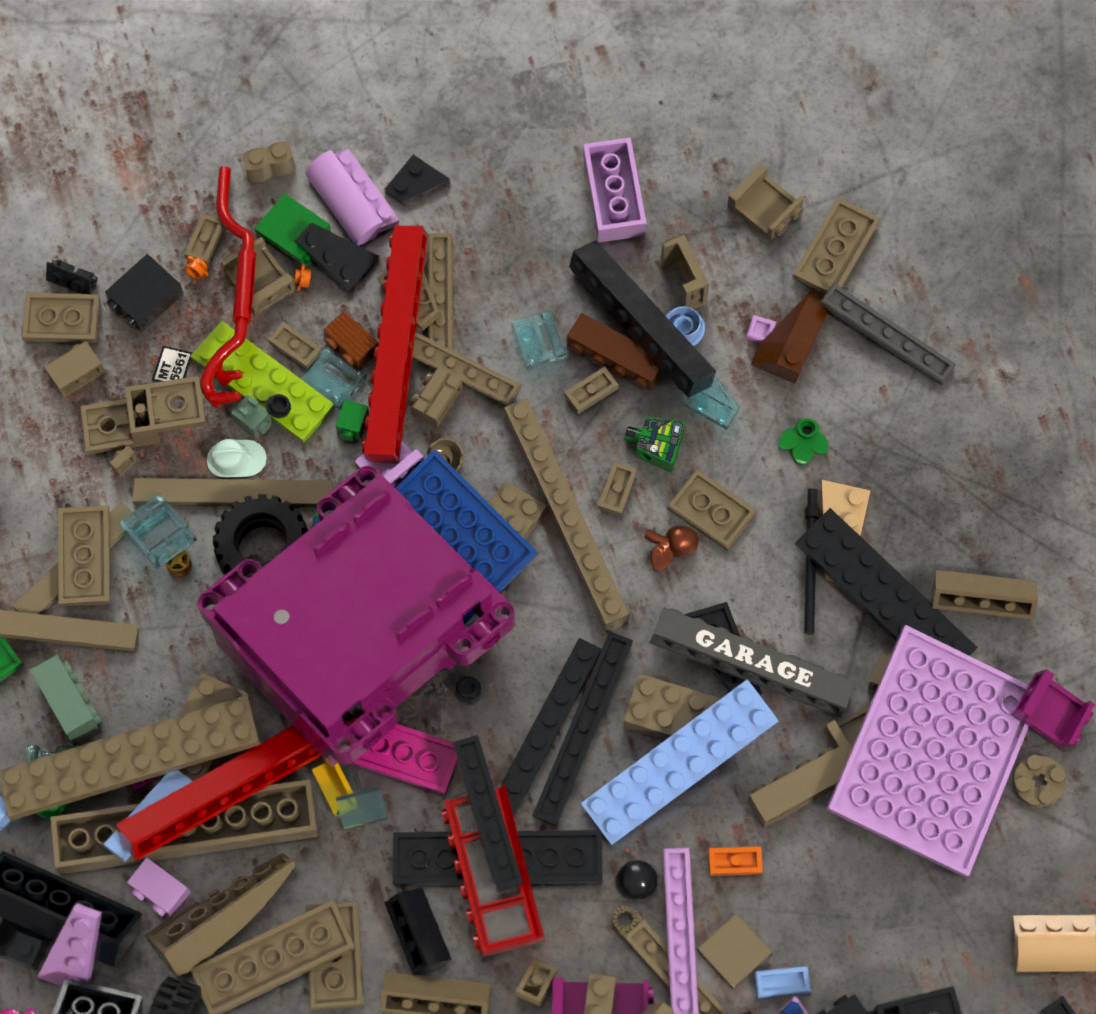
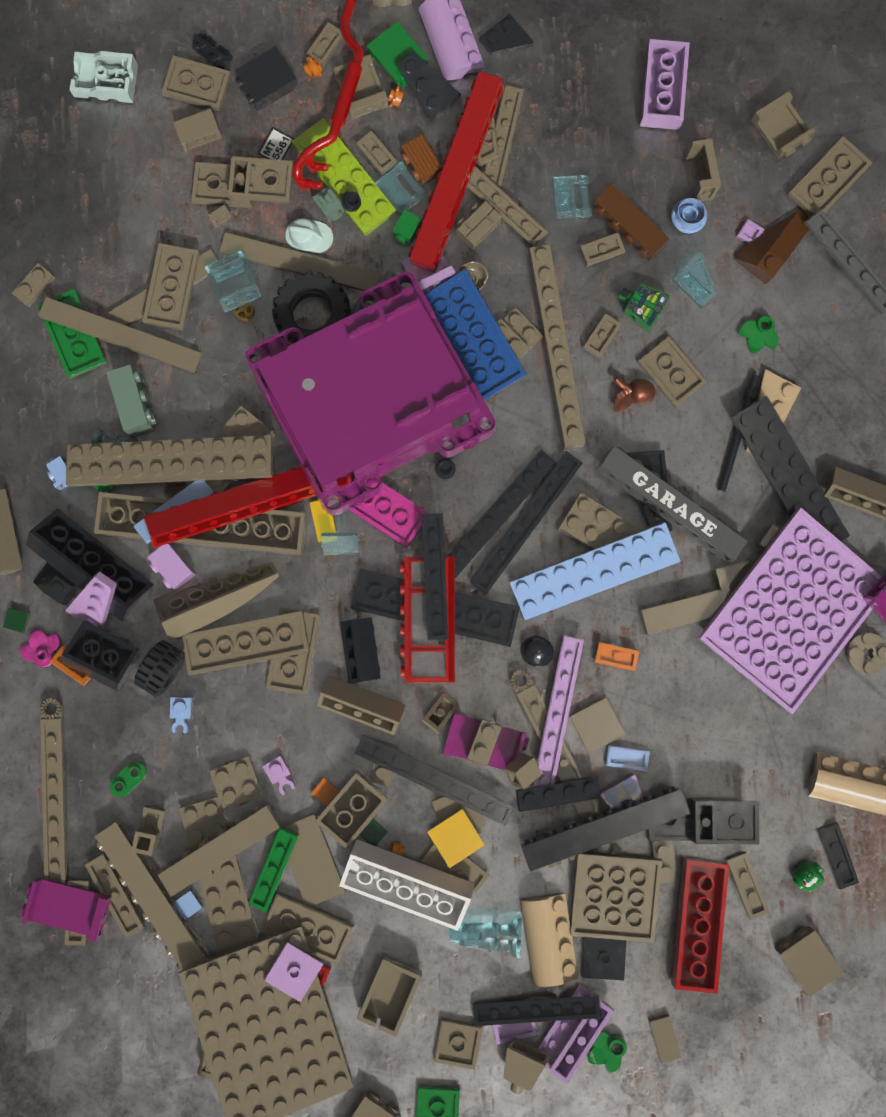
camera: 10 degrees right, 15 degrees up
black brick [569,240,716,398] -> none

